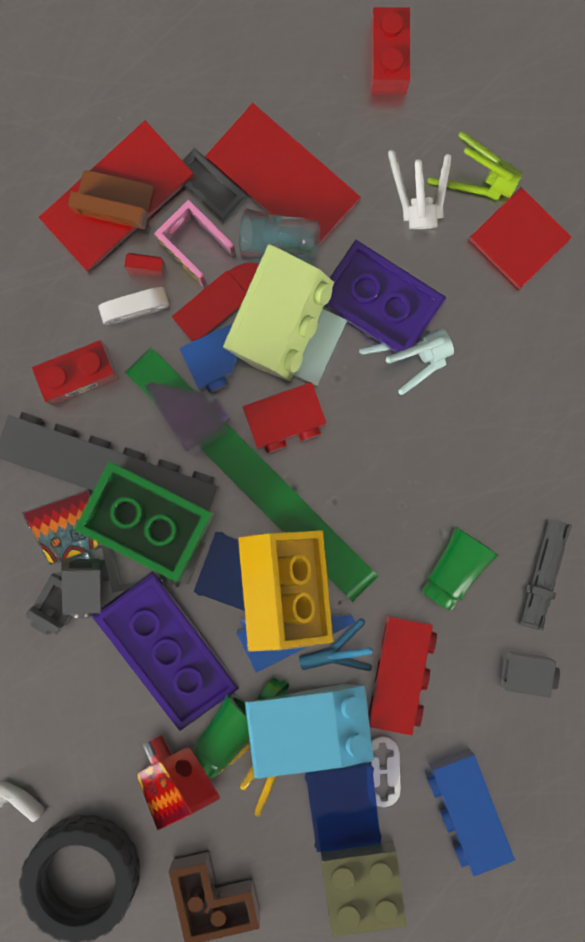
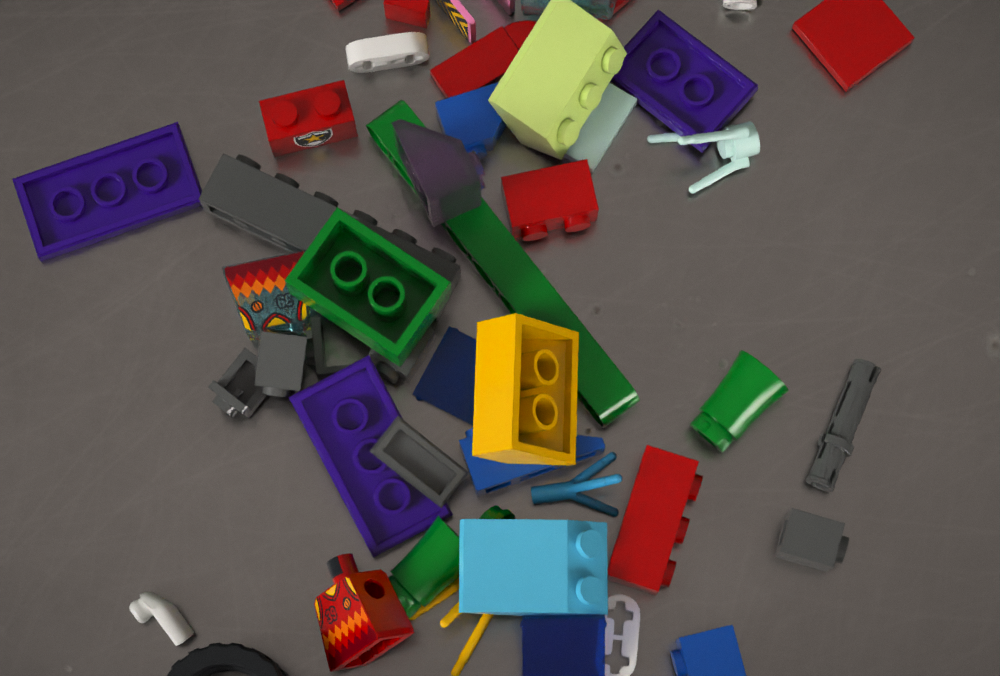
camera: 10 degrees right, 10 degrees down
none -> dark grey tile [369,416,469,508]

